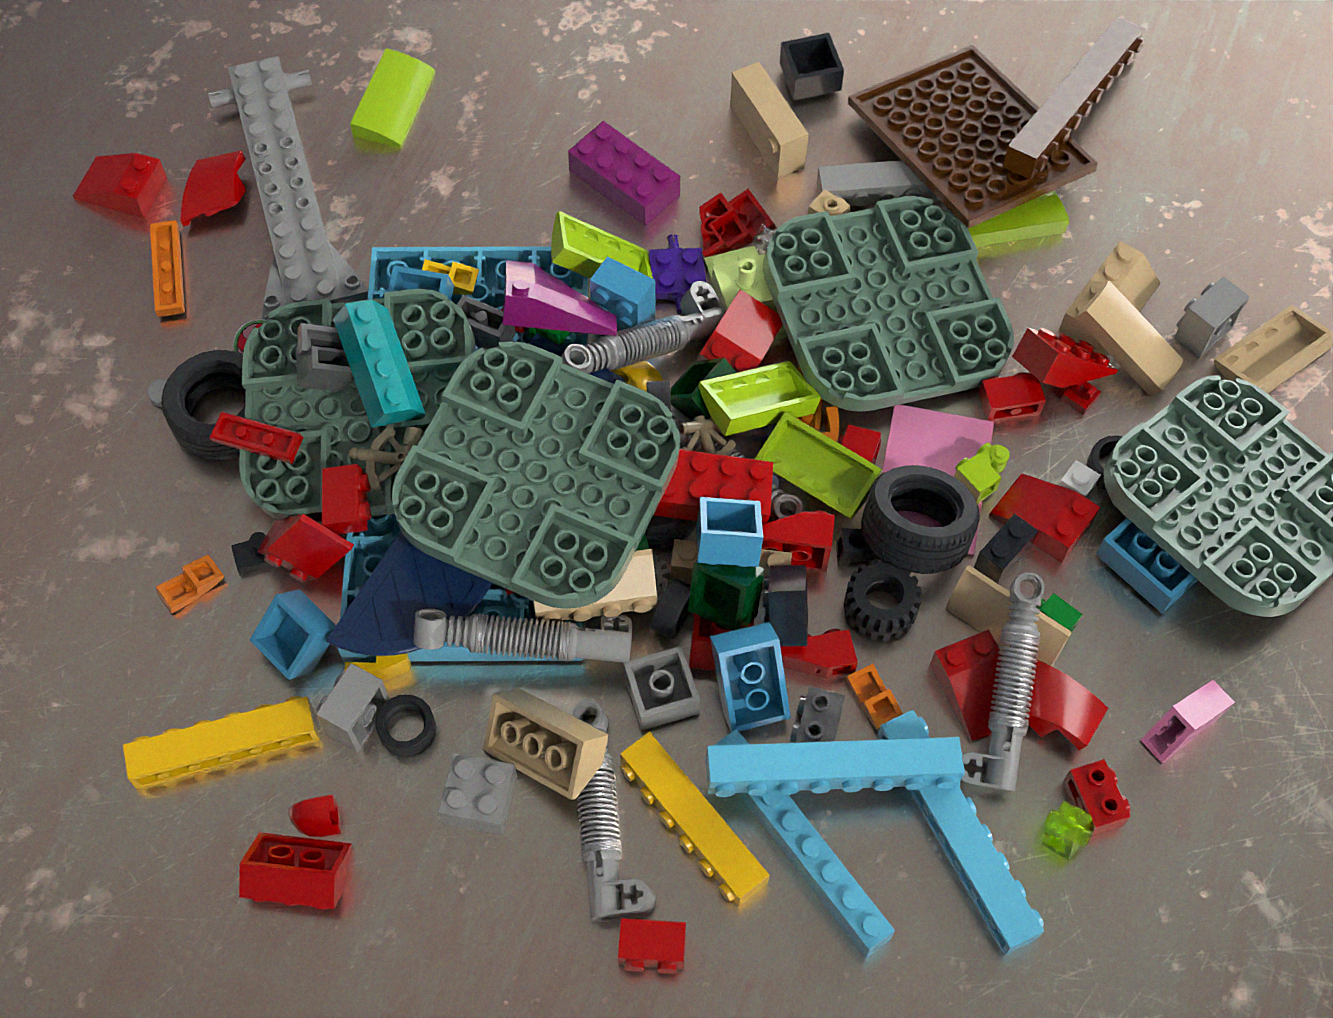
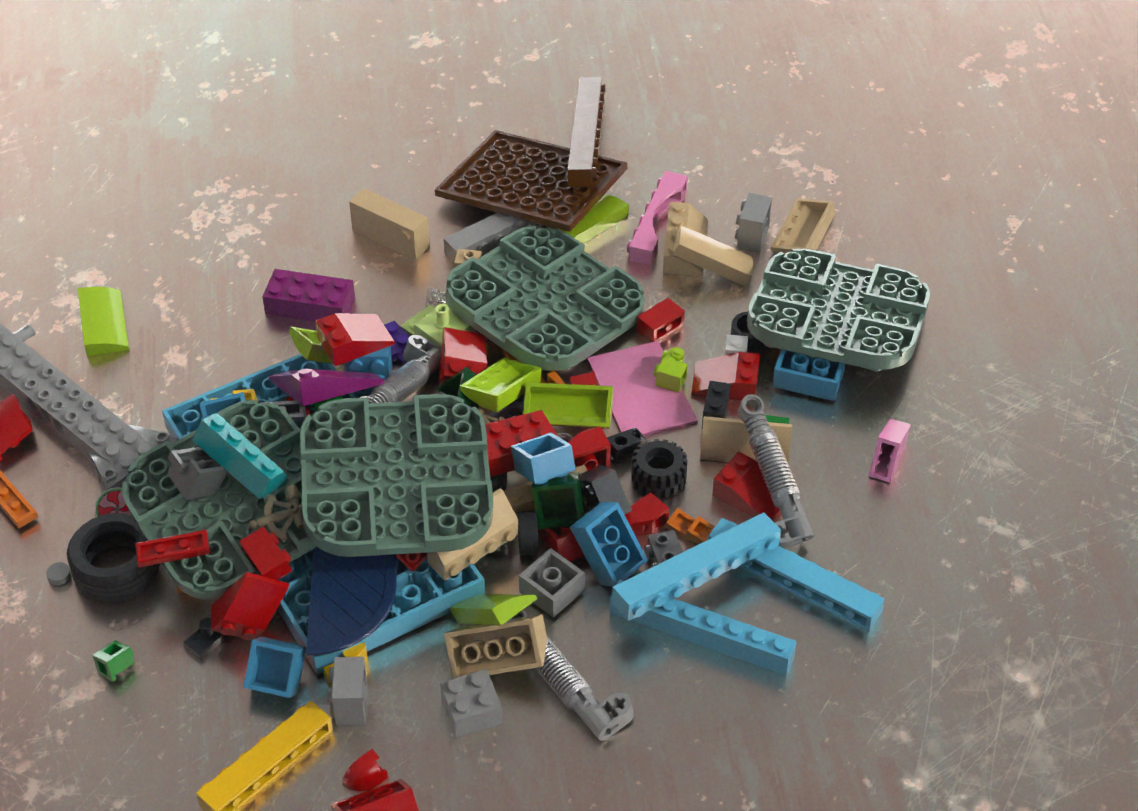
camera: 30 degrees left, 15 degrees down
orange slope [156,554,224,614] -> none
black tyre [375,694,436,756] -> none
light grey piece [413,609,632,663] -> none
red brick [618,918,686,974] -> none
yellow brick [619,731,770,907] -> none
red slope [699,188,777,257] -> none
black piece [779,32,844,100] -> none
black tyre [861,465,980,574] -> none
red slope [1012,328,1118,388] -> none
red slope [1025,659,1108,750] -> none
clear neon green brick [1041,801,1093,860] -> none
red tile [1061,382,1102,415] -> none
red brick [1064,759,1131,837] -> none
none -> green brick [92,640,134,682]
none -> red slope [315,313,395,367]
none -> lime slope [449,594,537,626]
none -> bright pink arch [627,171,688,266]

